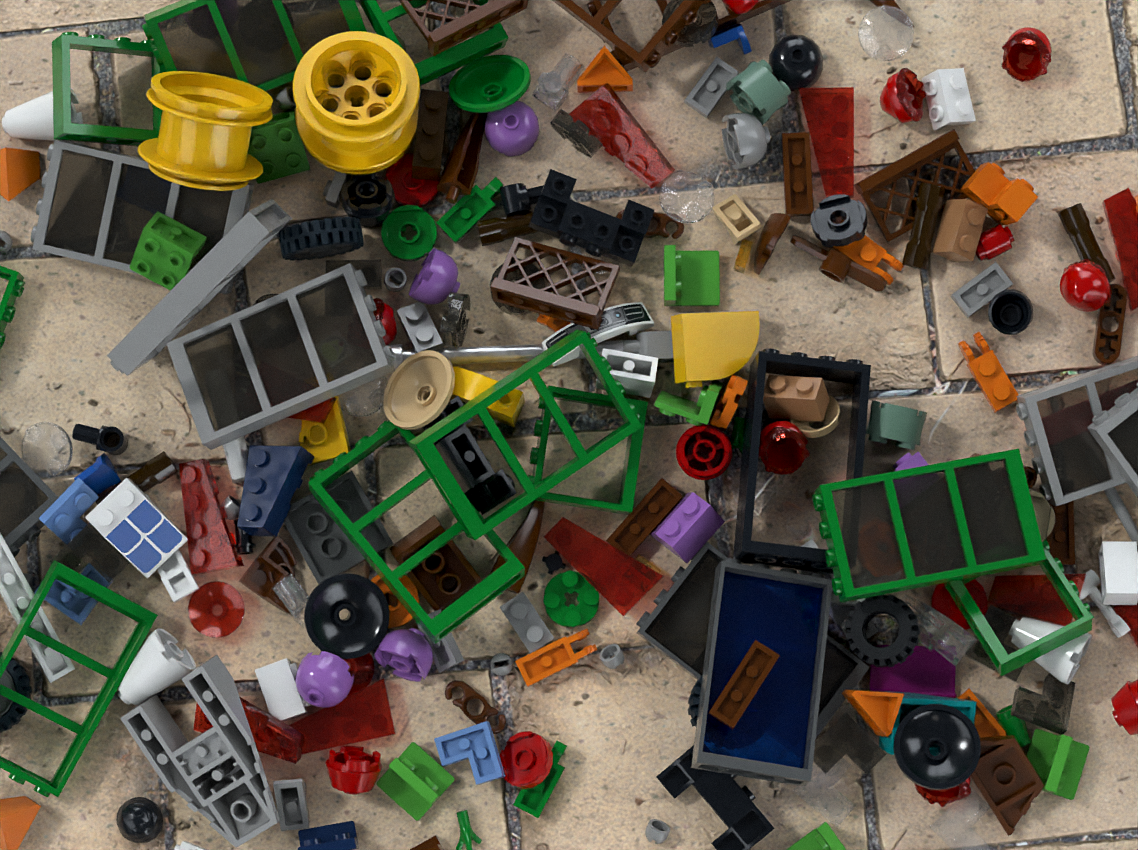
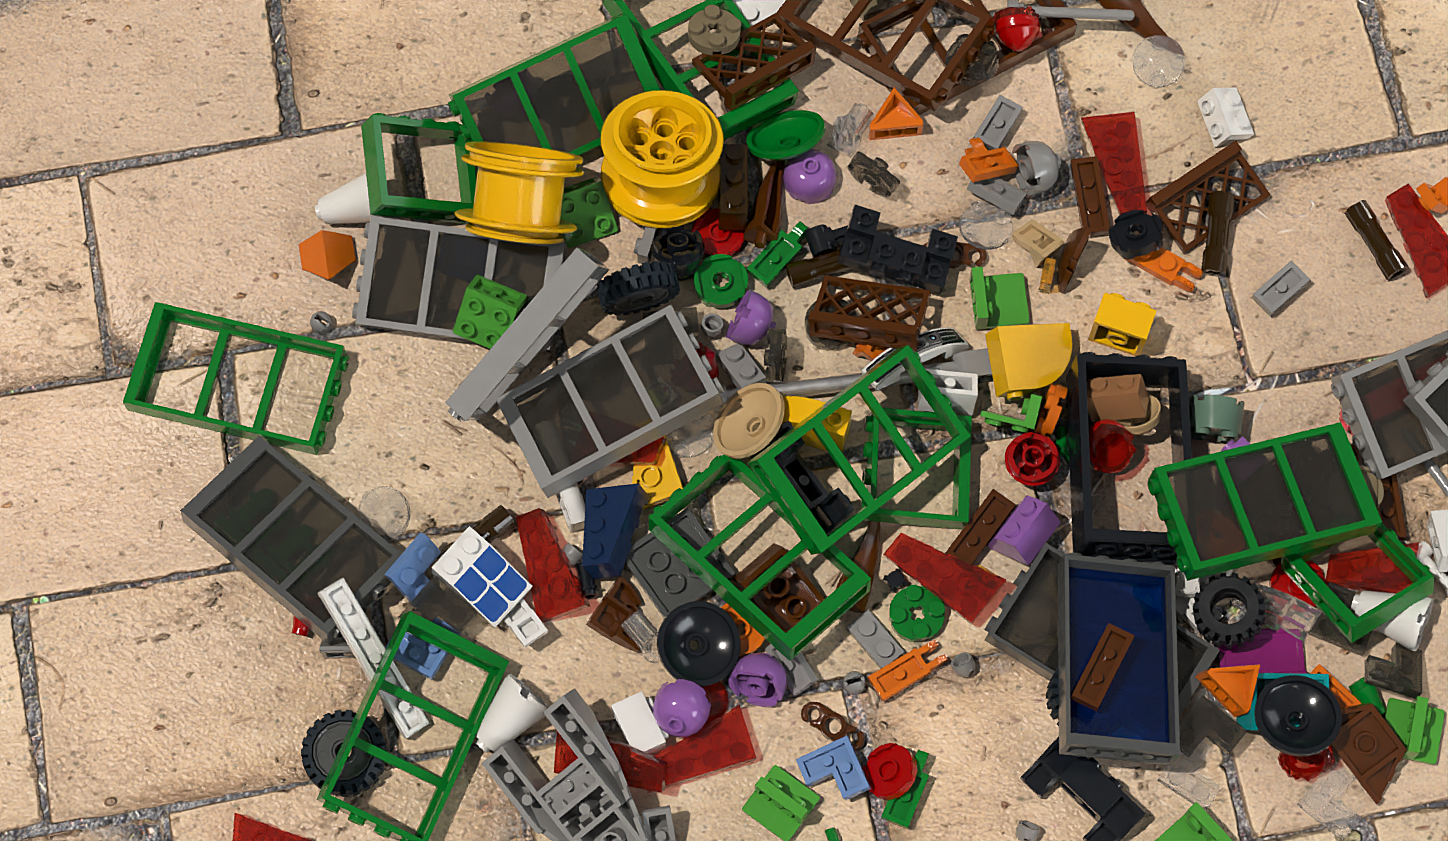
camera: 10 degrees left, 10 degrees down
black axle [72,424,128,455] -> none
blue tile [74,453,121,495] -> none
clear red dish [188,581,245,638] -> none
light grey hinge [276,86,296,111] -> none
red cone [326,746,383,795] -> none
clear red wing [565,83,675,189] -> none
blue tile [706,23,752,55] -> none
sand green brick [726,59,791,125] -> none
black cylinder [769,35,823,91] -> none
reddish brown piece [790,235,887,291] -> none
hair [880,68,927,123] -> none
medium nougat brick [932,199,988,262] -> none
orange hinge [958,332,1018,413] -> none
orange brick [960,162,1038,226] -> none
red brick [975,224,1015,261] -> none
black piece [988,289,1033,335] -> none
clear red hair [1001,27,1052,82] -> none
red hair [1060,259,1112,312] -> none
reddish brown beam [1093,284,1127,365] -> none
none -> orange plate [959,137,1019,182]
none -> light grey plate [967,177,1027,215]
none -> yellow brick [1088,292,1157,356]

